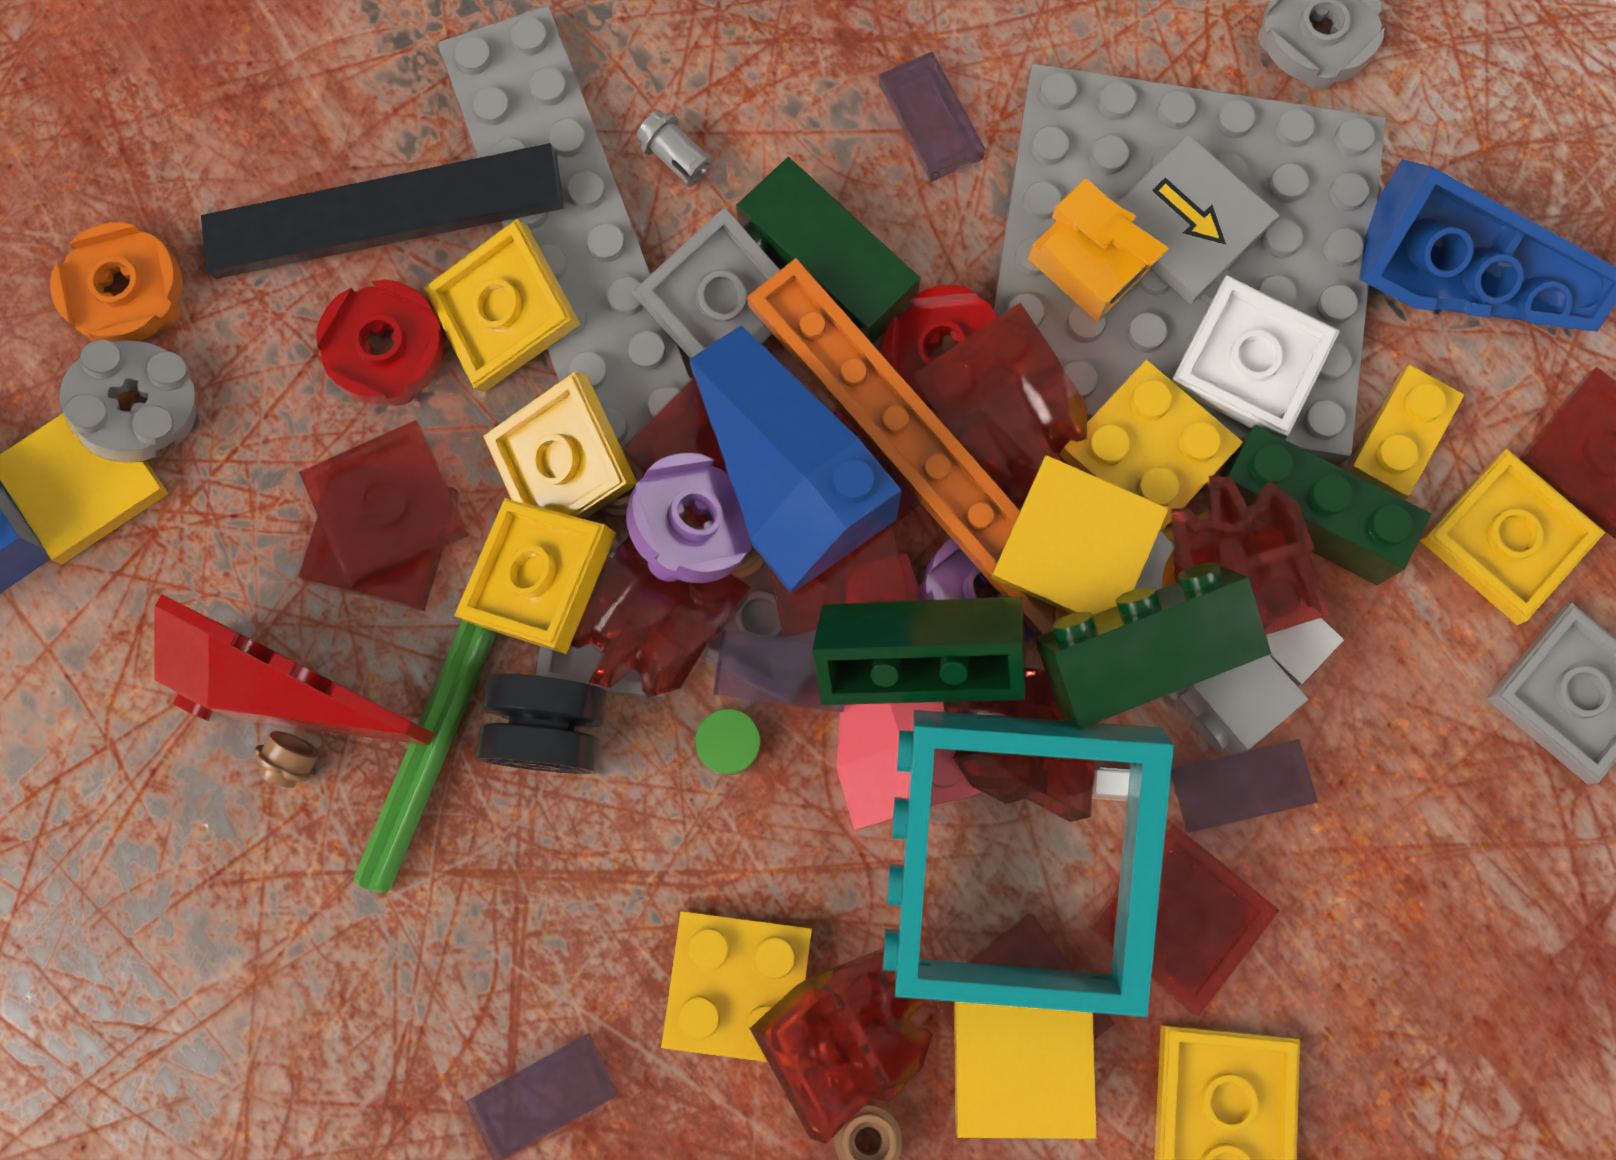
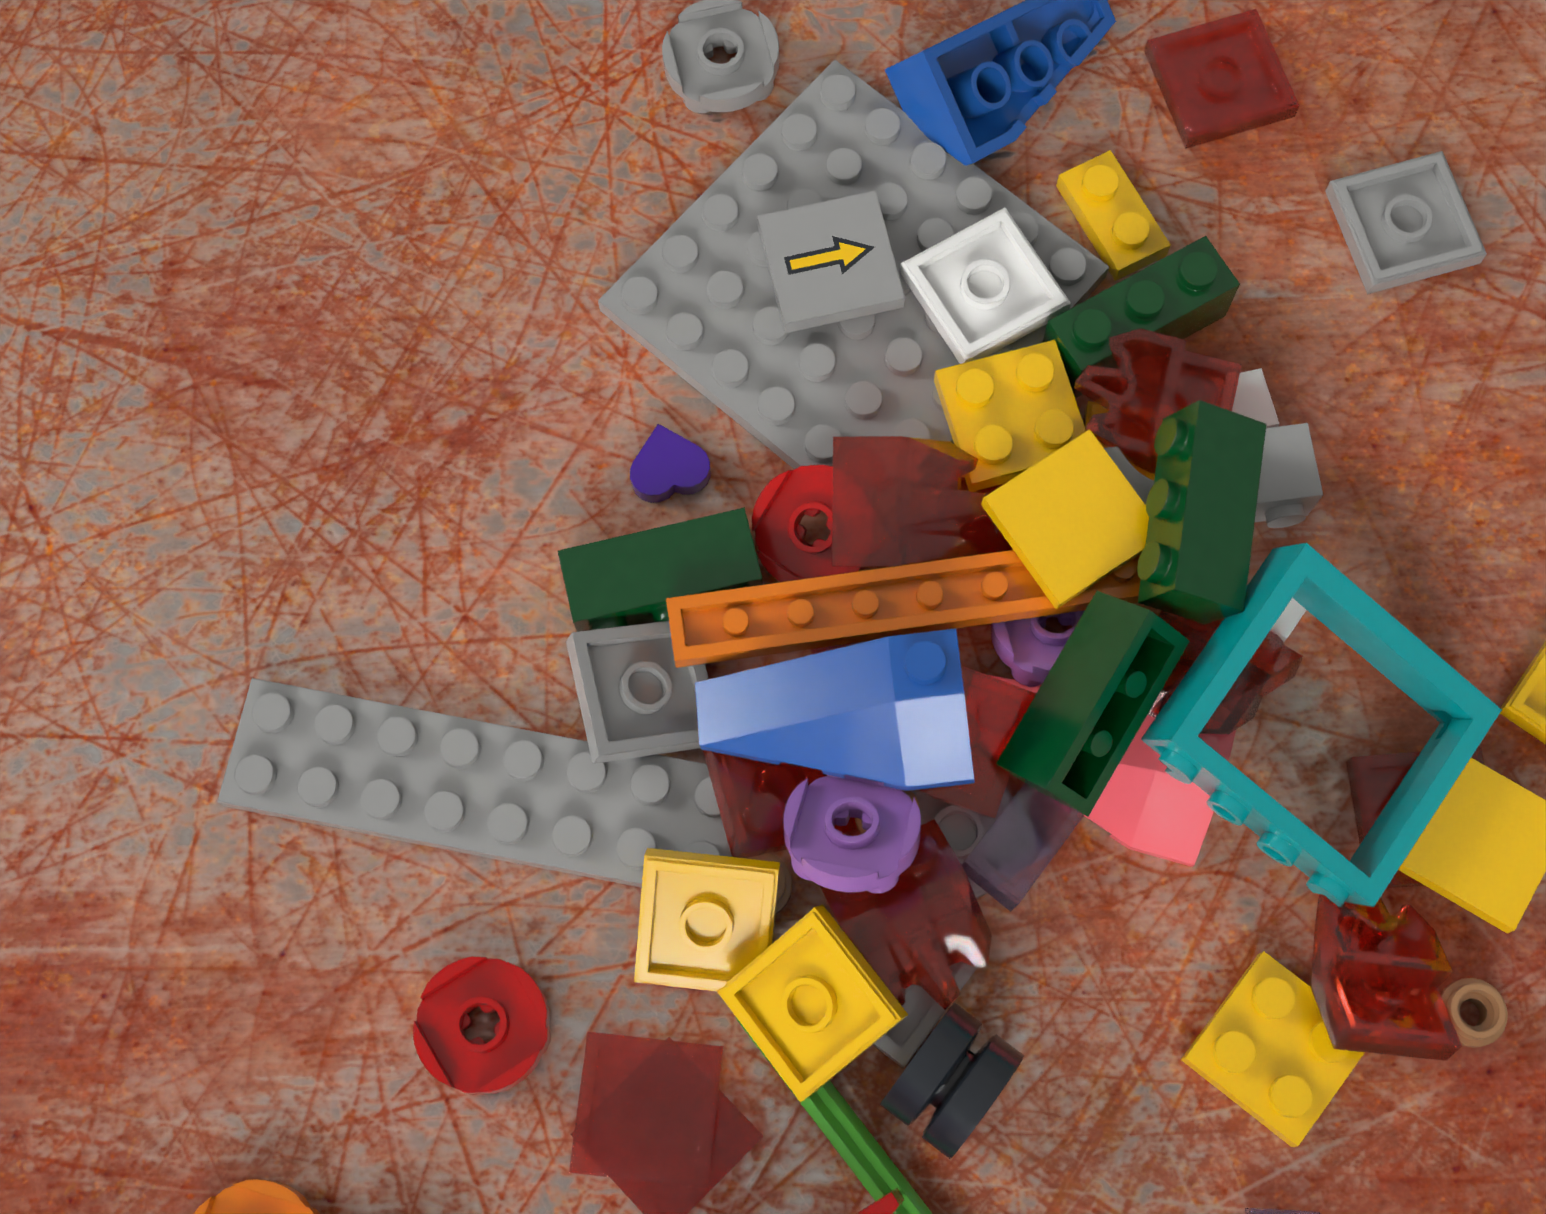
camera: 55 degrees left, 5 degrees down
black tile [201,143,564,279] -> none
yellow tile [423,219,581,392] -> none
light grey pin [636,110,714,187] -> none
bright green tile [695,709,761,776] -> none
tile [879,51,986,182] -> none
light orange piece [1028,178,1169,322] -> none
clear red plate [1088,823,1280,1016] -> none
tile [1171,739,1318,833] -> none
yellow tile [1420,449,1605,625] -> none
none -> dark purple tile [630,424,711,503]

